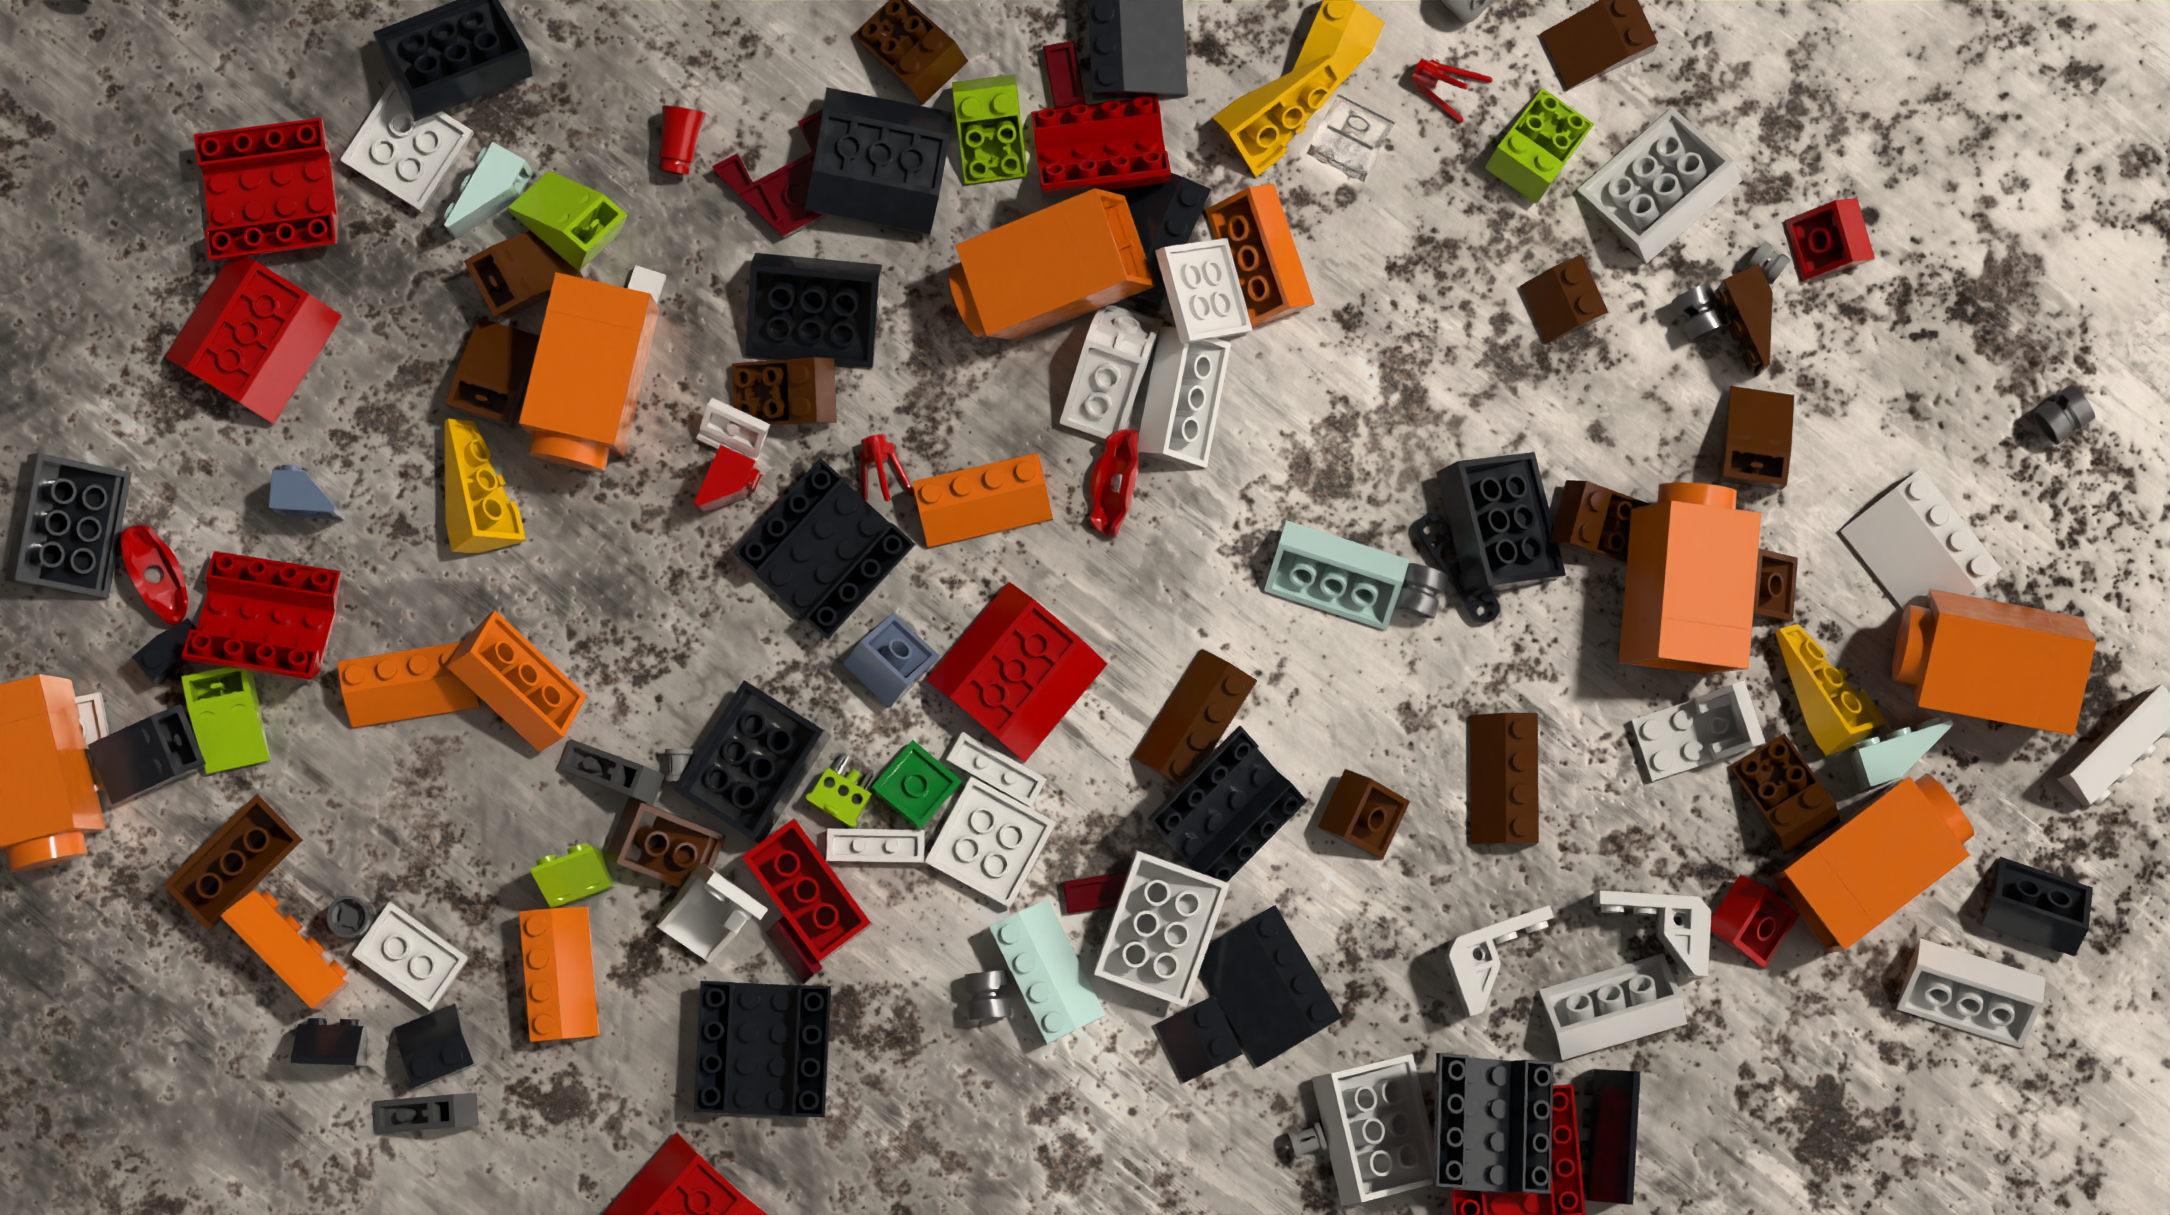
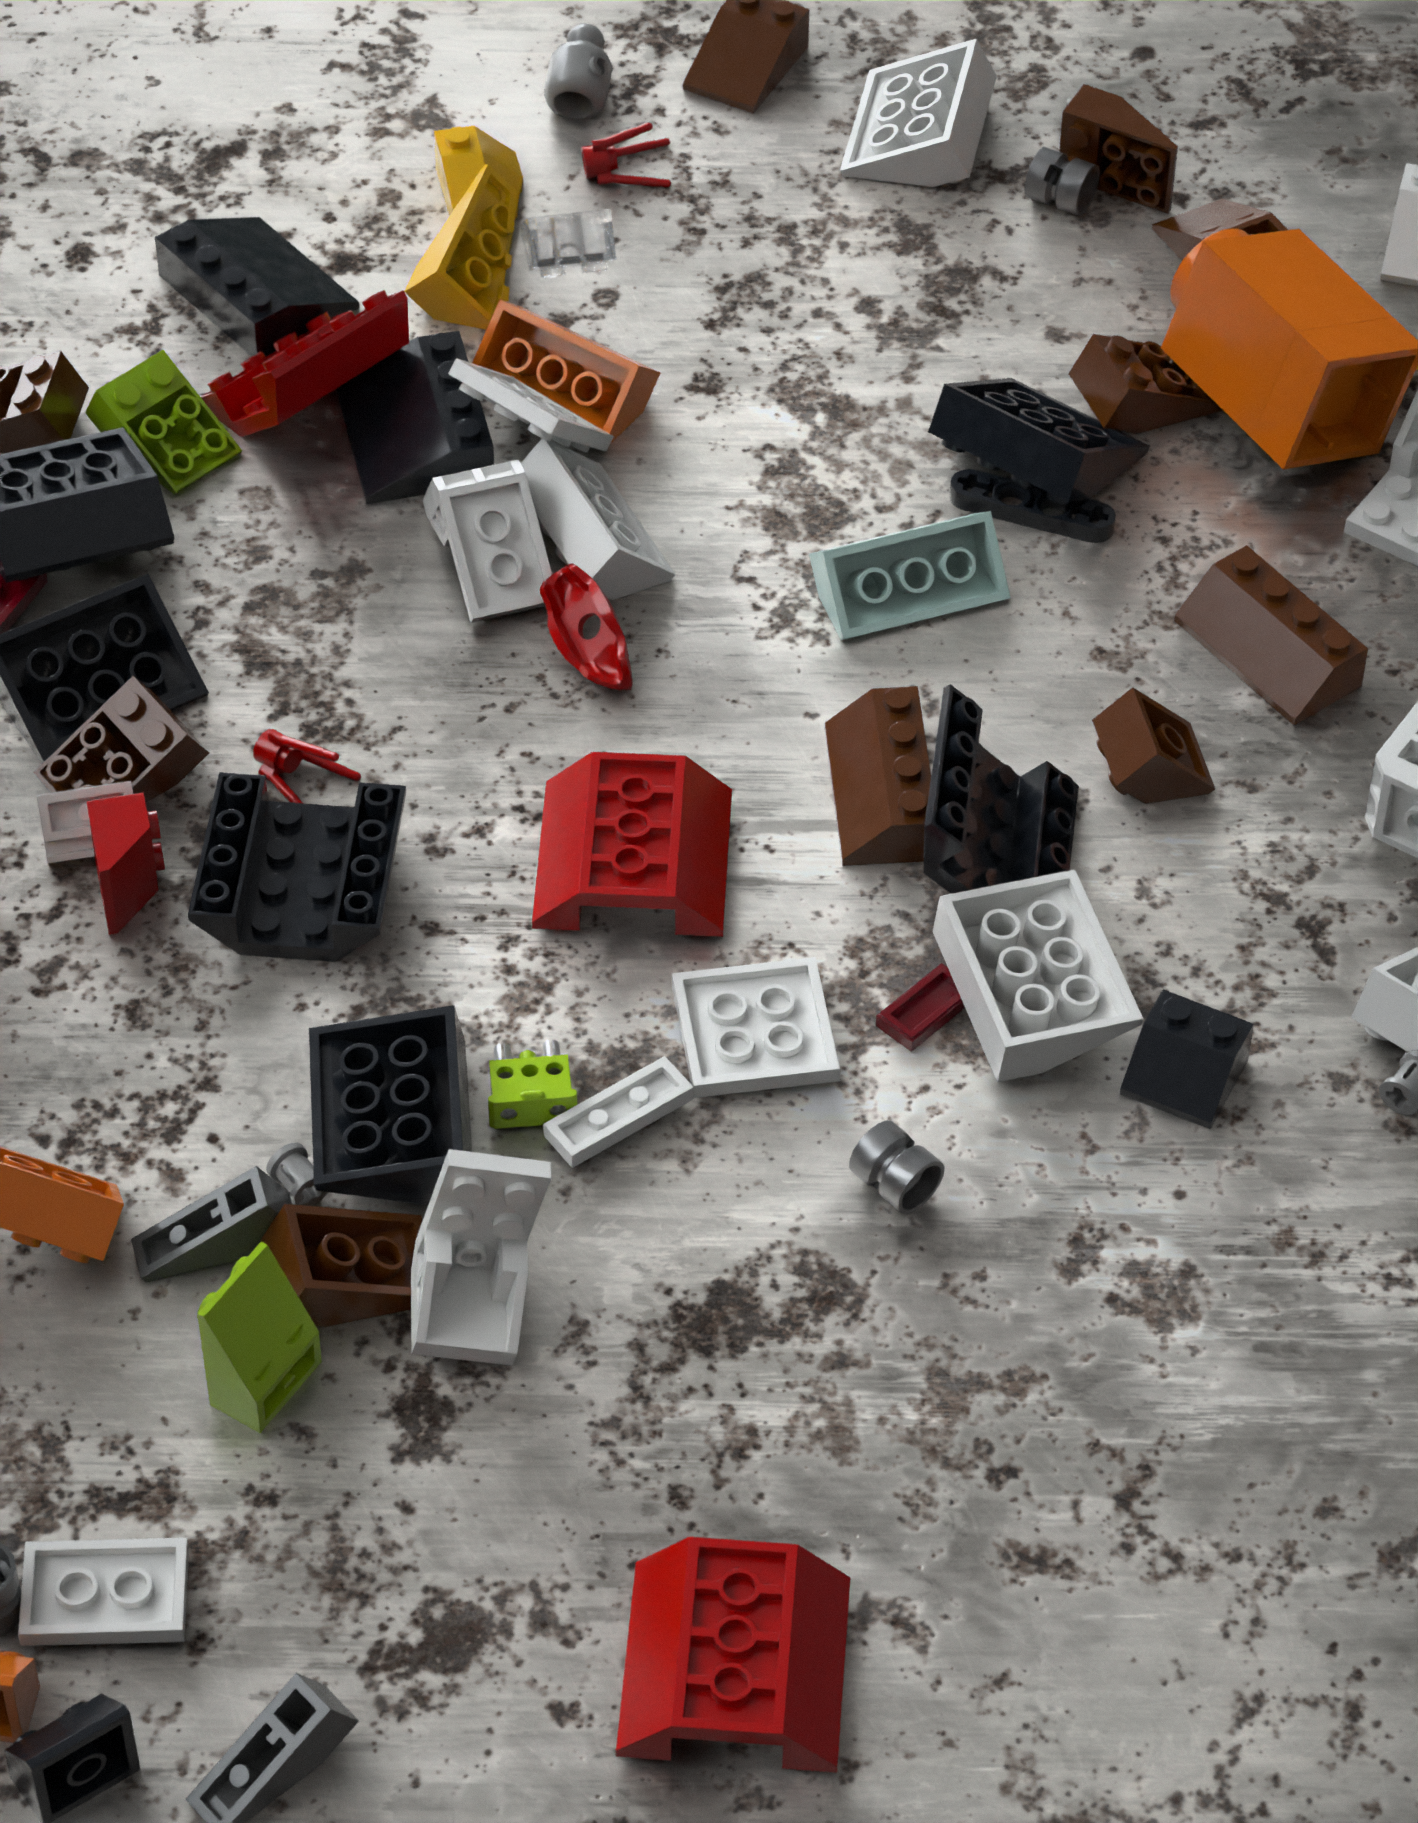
camera: 40 degrees left, 35 degrees down
black slope [394,1003,479,1088] -> none
orange slope [519,906,599,1042] -> none
black slope [694,981,831,1118] -> none
red brick [742,818,873,963] -> none
dark red tile [766,917,823,984] -> none
sand blue slope [843,613,940,708] -> none
green plate [870,740,962,831] -> none
orange slope [912,453,1053,548] -> none
white plate [946,732,1047,808] -> none
orange container [949,188,1156,341] -> none
light aqua slope [989,899,1105,1044] -> none
dark red tile [1043,40,1086,109] -> none
black slope [1199,905,1342,1068] -> none
flat silver wheel [1395,563,1448,619] -> none
lime slope [1485,88,1594,204] -> none
reddish brown slope [1520,254,1608,344] -> none
red slope [1785,198,1875,281] -> none

